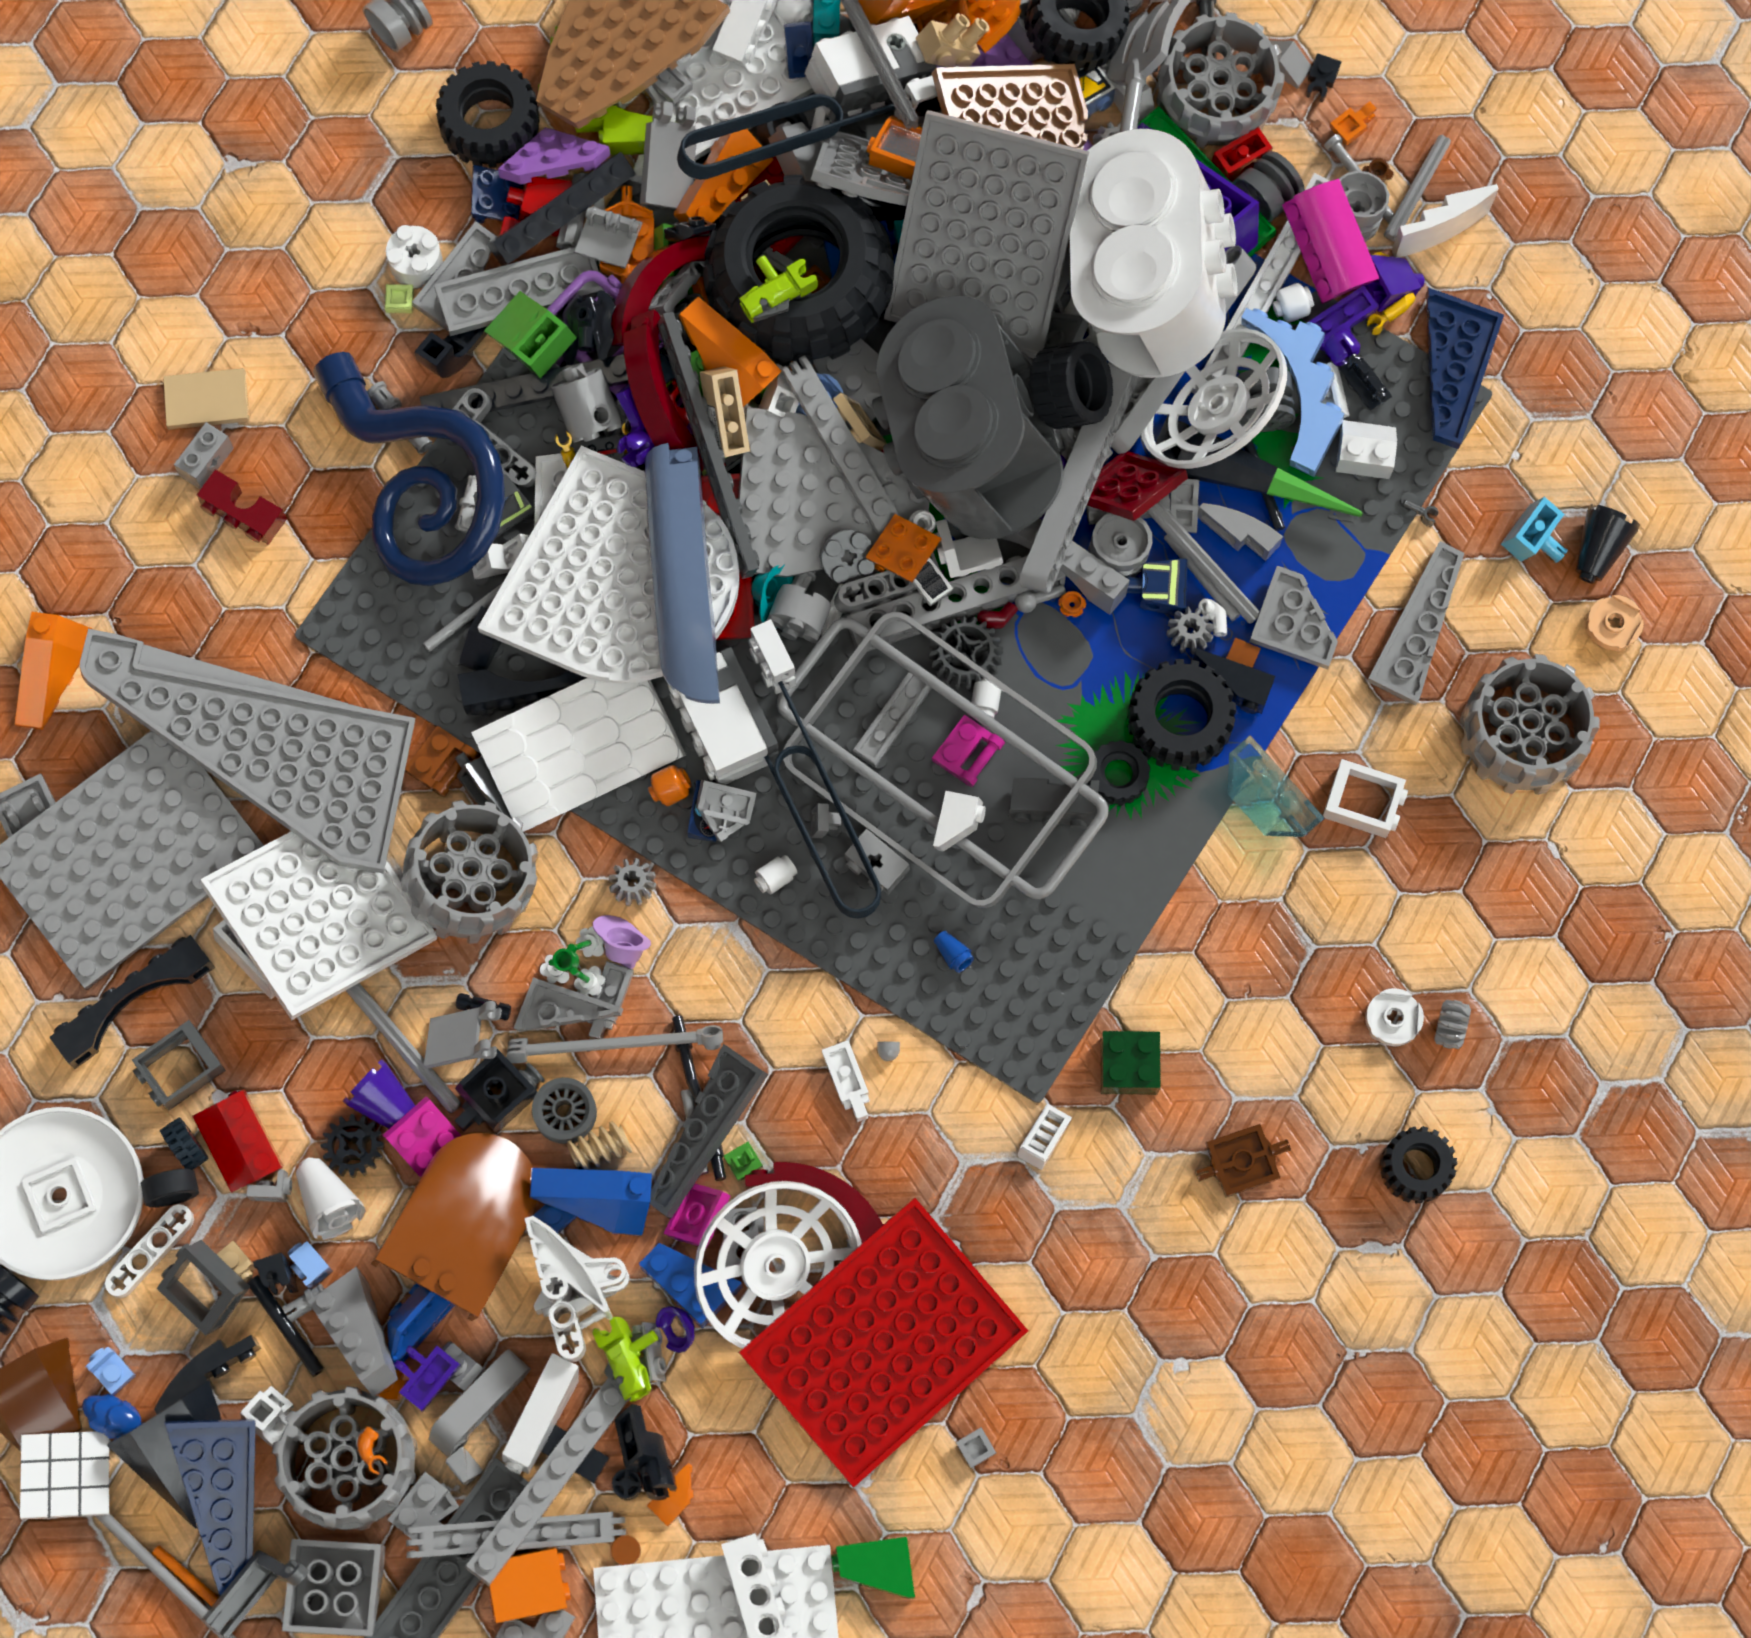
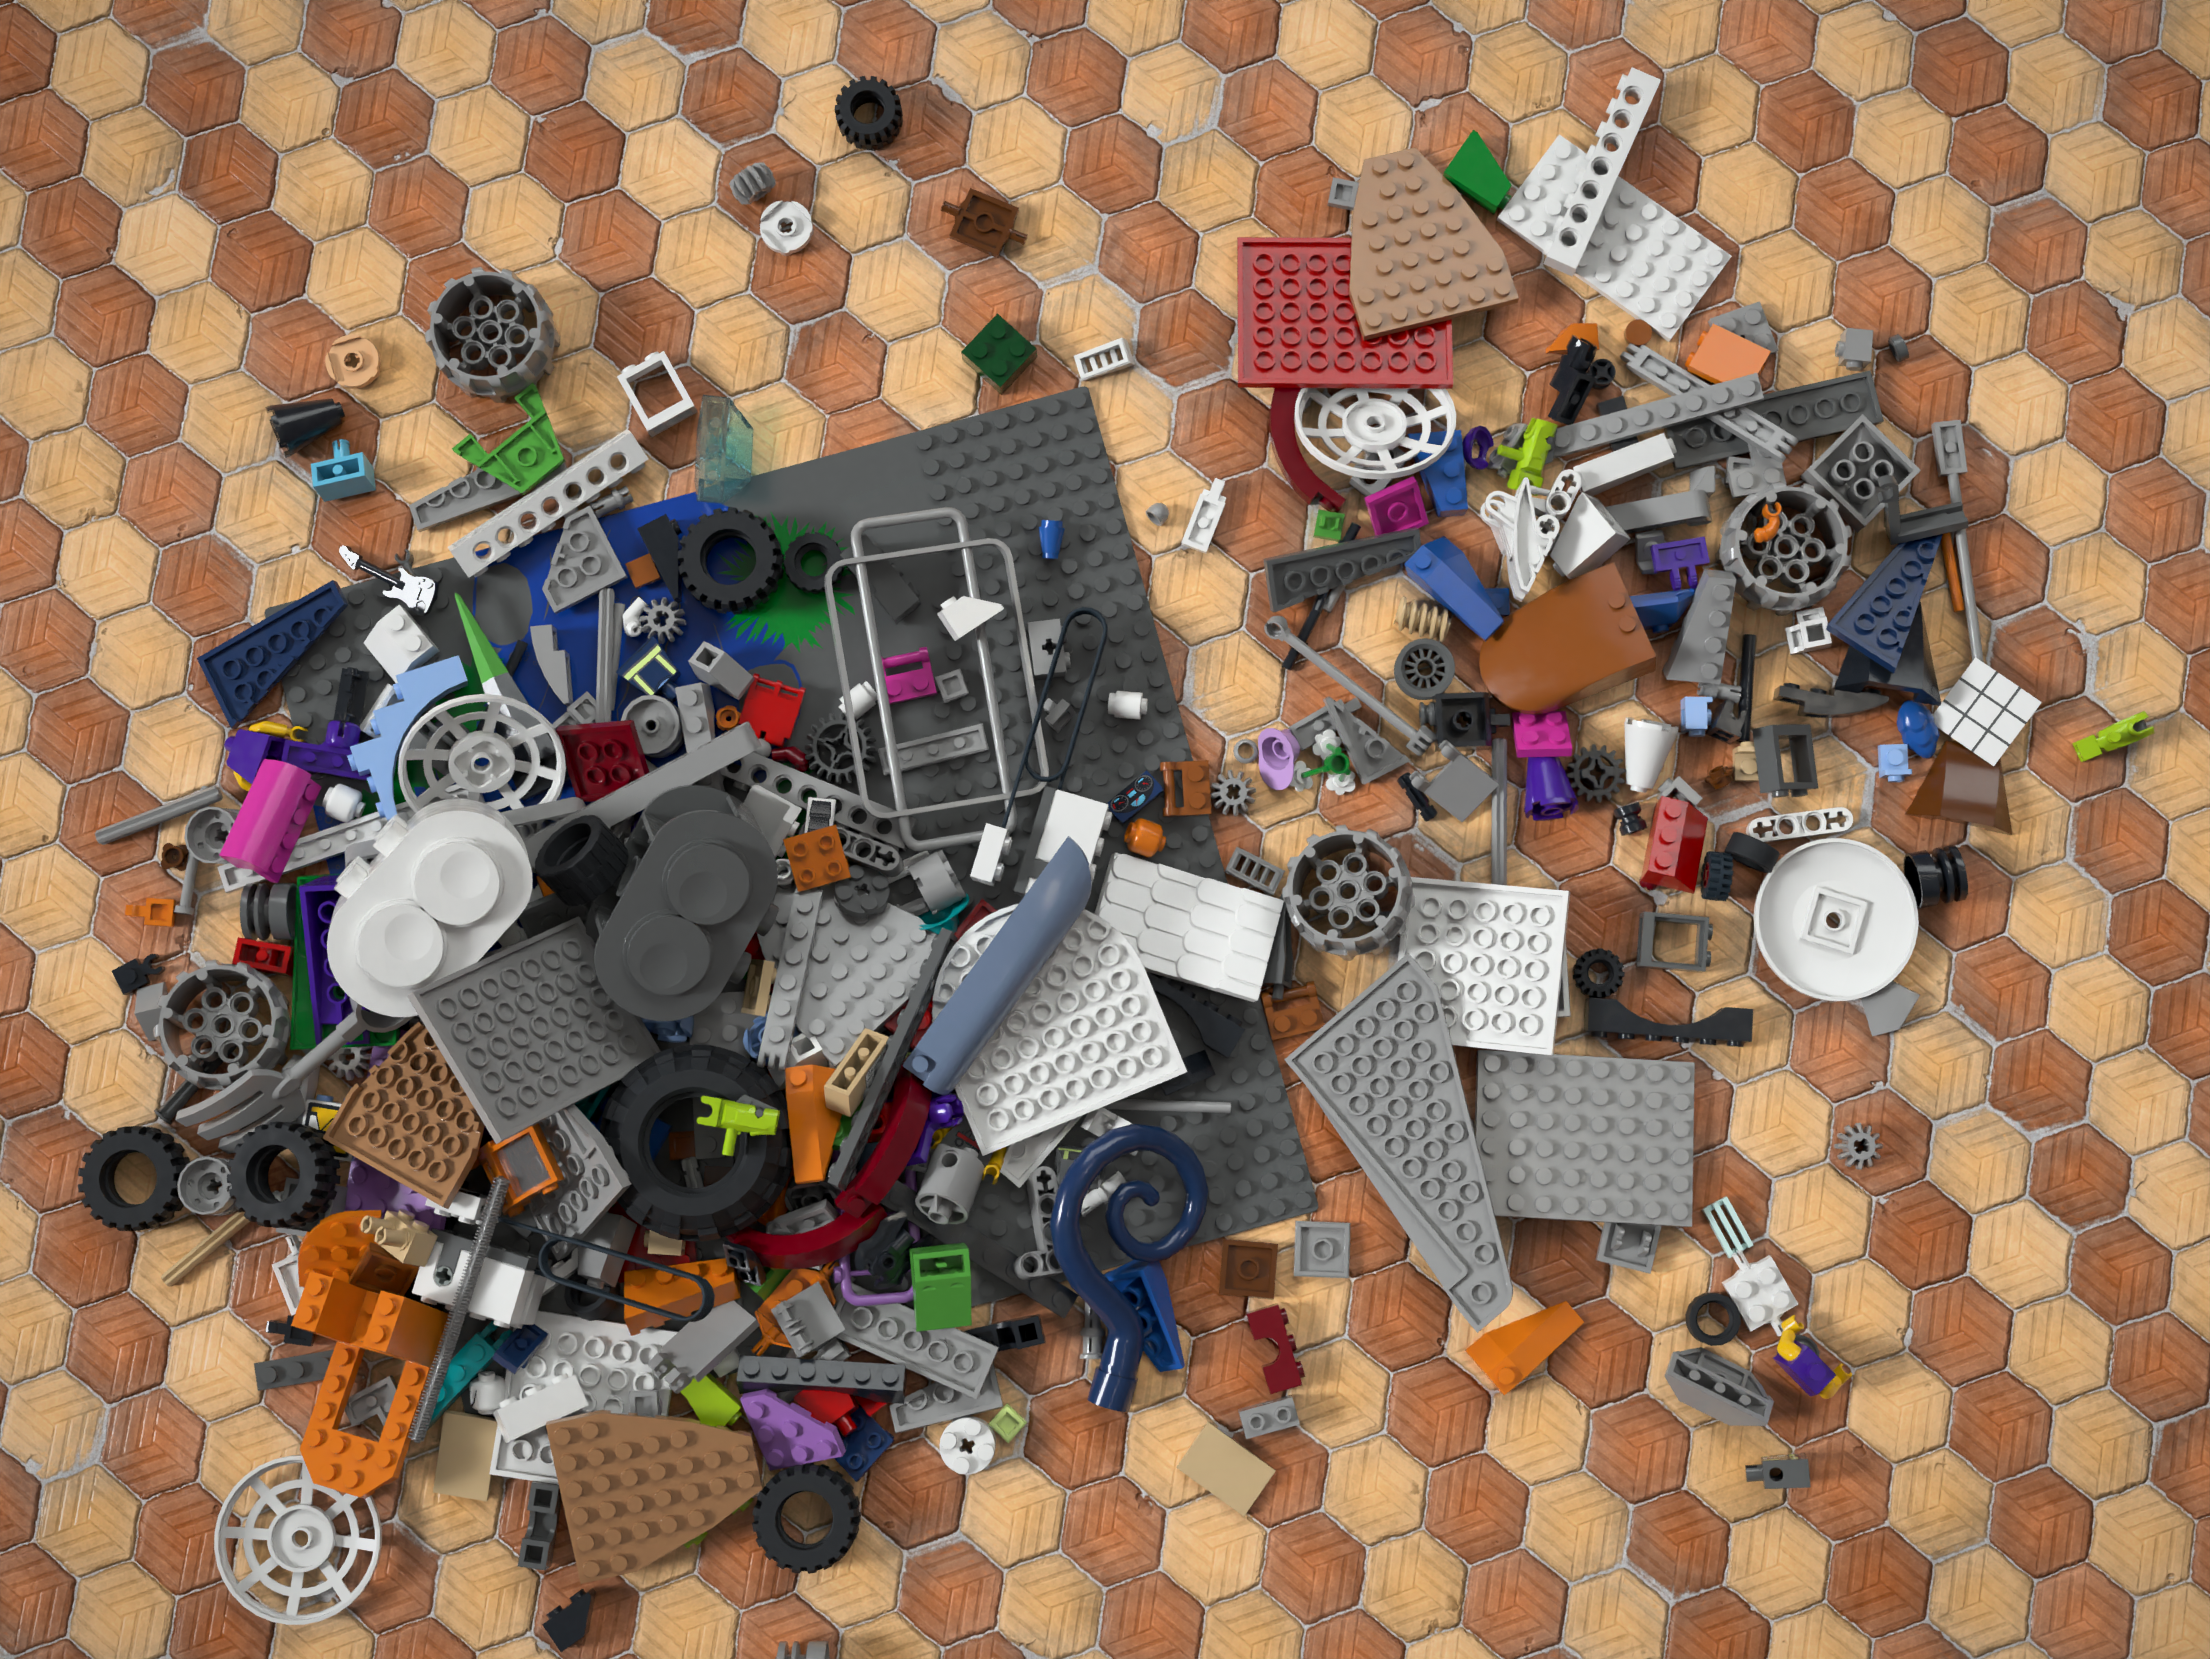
camera: 135 degrees left, 10 degrees up
light grey slope [696,780,757,842] -> none
white slope [1392,184,1498,258] -> none
none -> piece [339,546,439,616]
none -> white brick [448,429,648,578]
none -> bright green wing [452,383,565,495]
none -> light grey pin [590,486,633,519]
none -> light grey slope [688,641,755,700]
none -> red plate [738,673,806,748]
none -> light grey tile [935,669,970,704]
none -> blue wedge [1103,1260,1185,1372]
none -> dark orange plate [1160,760,1212,817]
none -> reddish brown plate [1219,1239,1278,1300]
none -> light grey slope [1225,847,1285,895]
none -> light grey piece [1233,739,1258,764]
none -> light grey tile [1294,1221,1350,1278]
none -> medium nougat wing [1349,147,1519,340]
none -> white slope [1550,492,1631,579]
none -> black tyre [1573,948,1625,998]
none -> black wheel [1613,802,1648,836]
none -> reddish brown plate [1704,765,1734,789]

